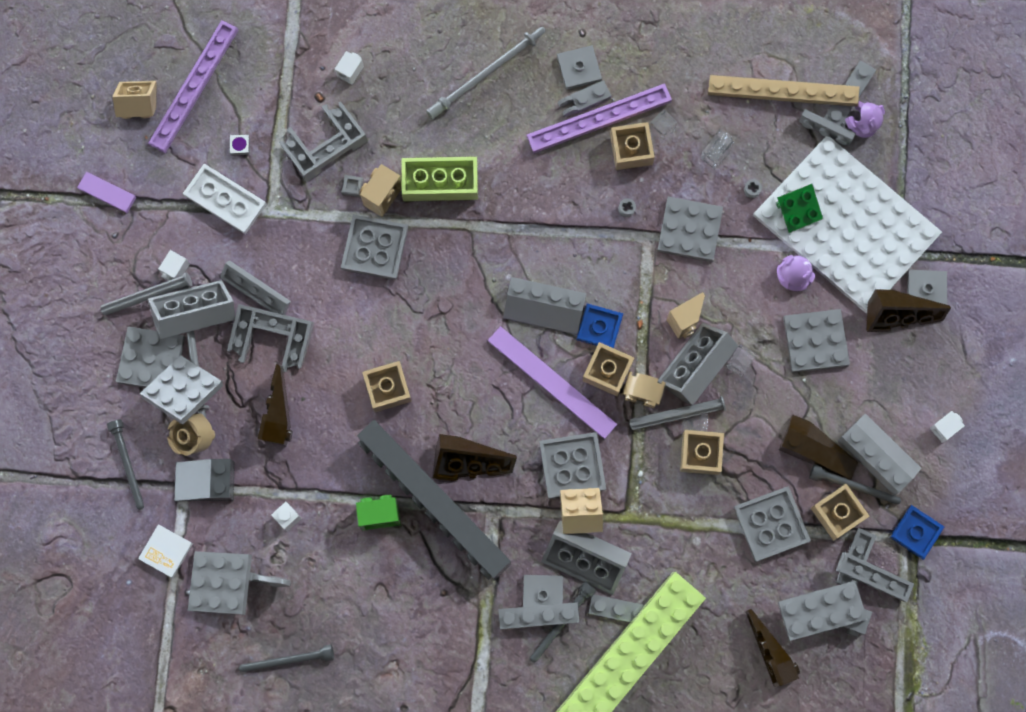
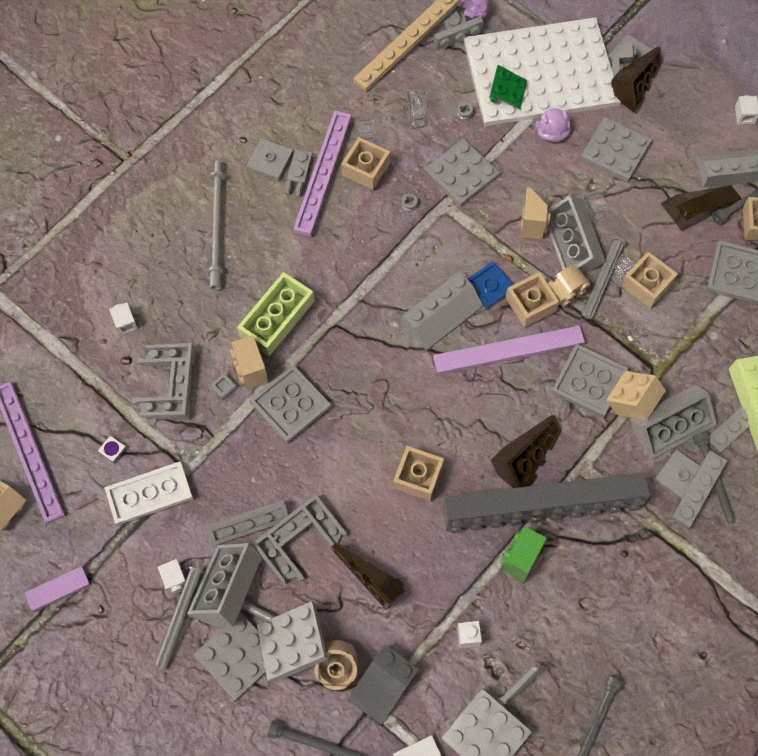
camera: 55 degrees left, 10 degrees down
none -> light grey slope [611,40,636,77]

